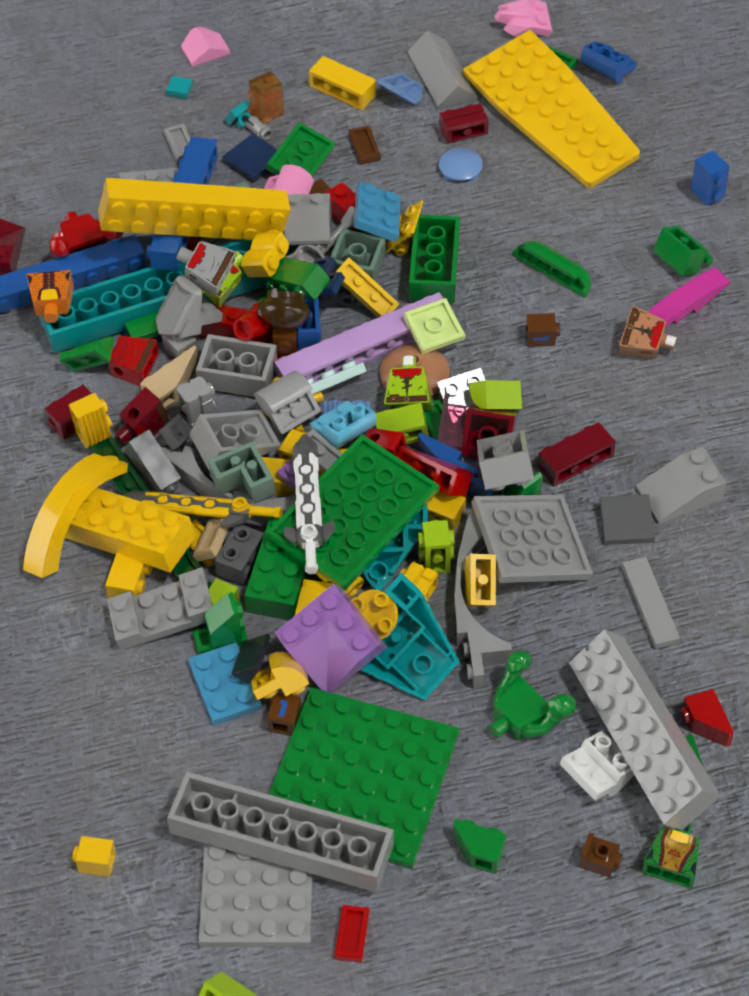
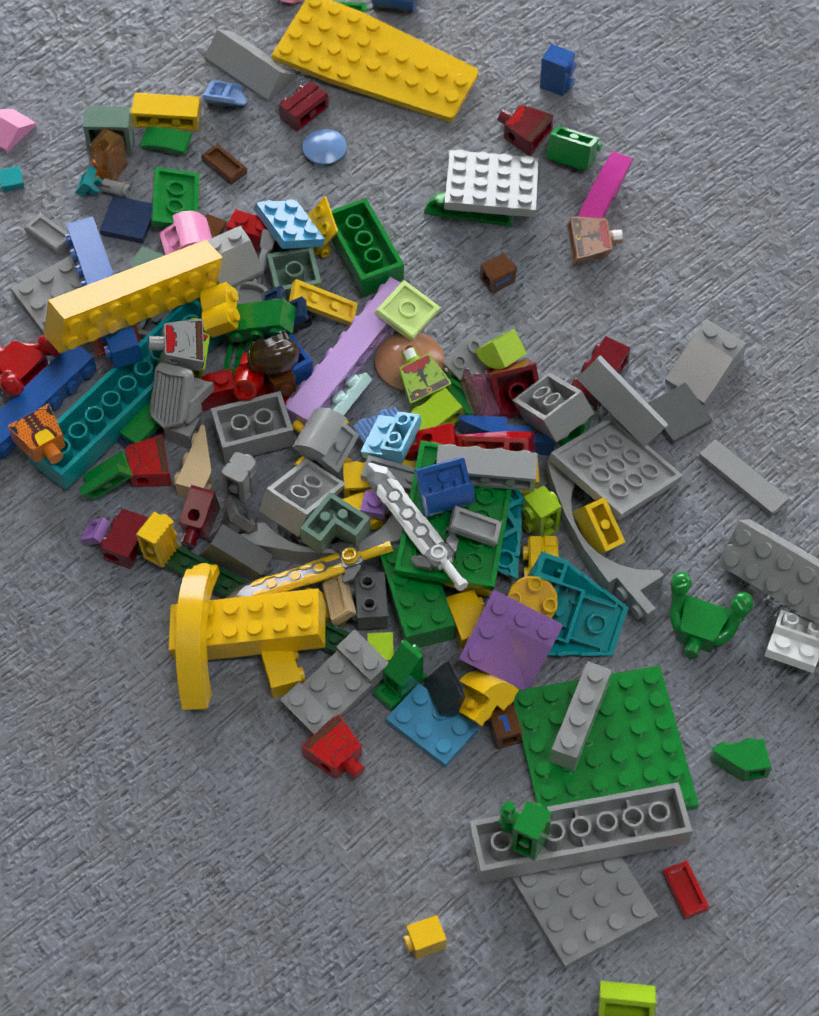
camera: 30 degrees left, 5 degrees up
none -> medium lavender plate [80,517,110,546]
none -> sand green brick [83,106,135,156]
none -> green slope [140,126,192,155]
none -> red torso [302,715,365,779]
none -> blue brick [414,457,475,517]
none -> light grey brick [436,444,538,491]
none -> plate [444,150,538,217]
none -> light grey tile [448,506,502,547]
none -> dark red torso [497,105,554,156]
none -> green brick [499,801,552,861]
none -> light grey brick [550,661,612,771]
none -> light grey slope [577,355,668,447]

